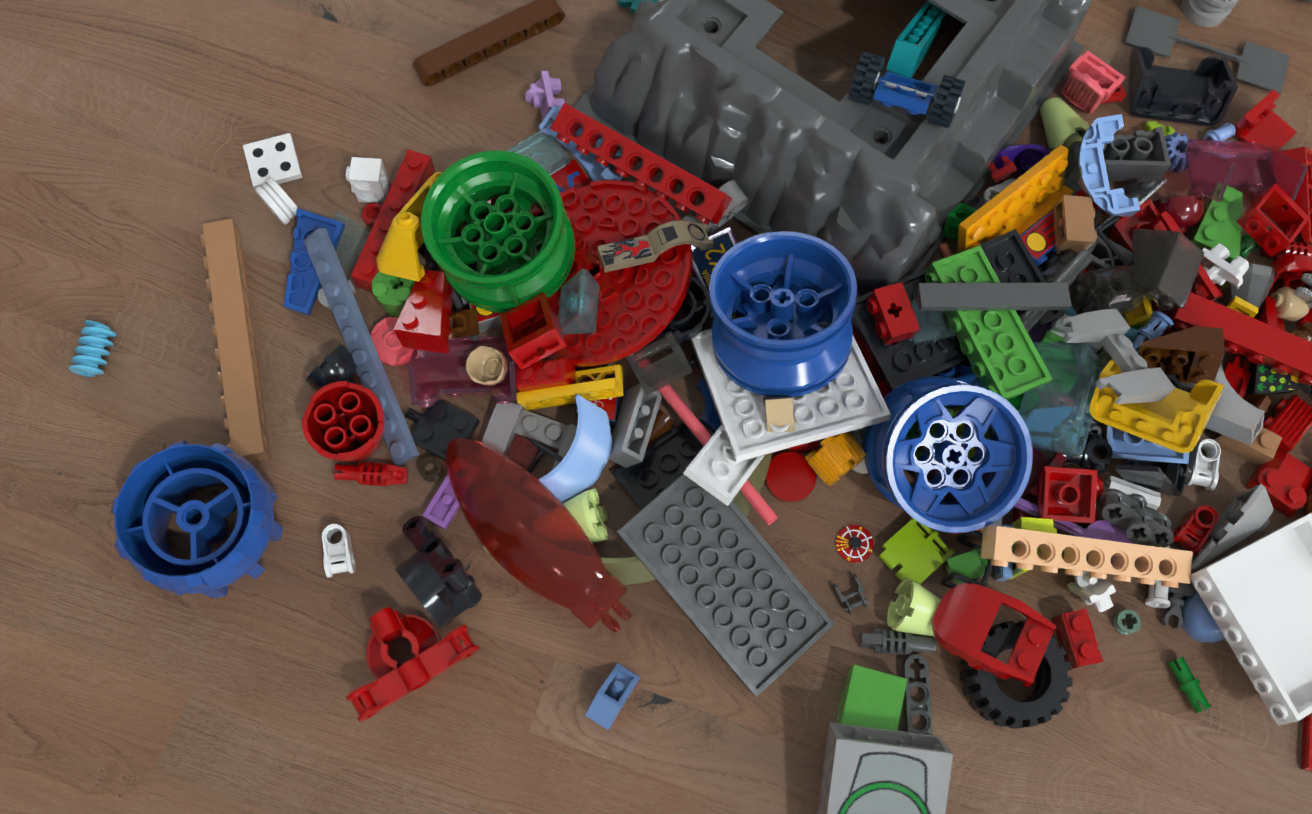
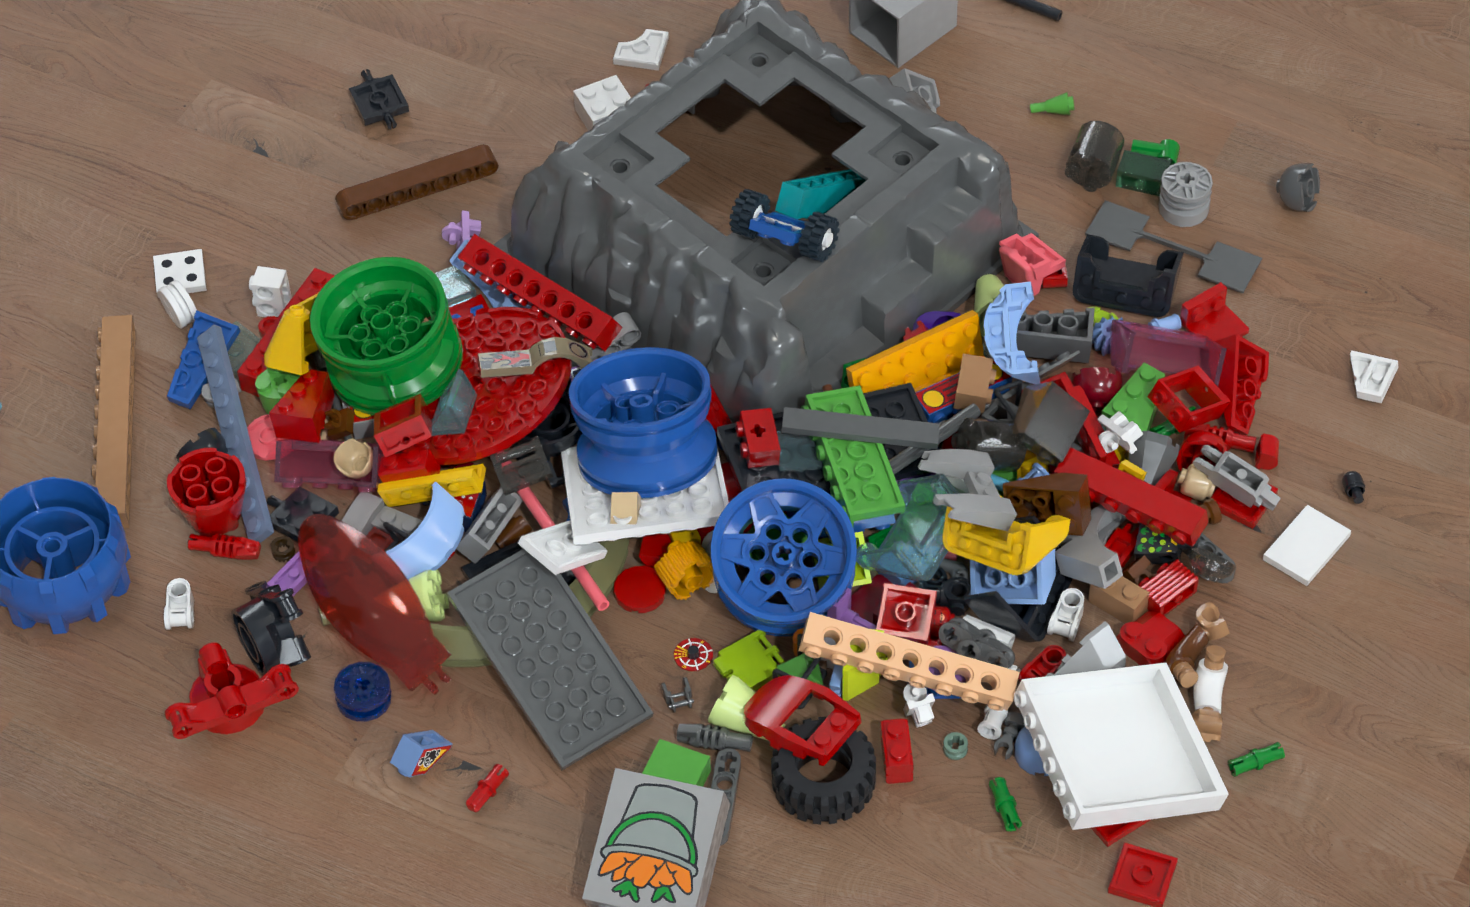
camera: 15 degrees right, 20 degrees down
none -> clear blue wheel [334,662,392,722]
none -> red axle [465,764,509,812]

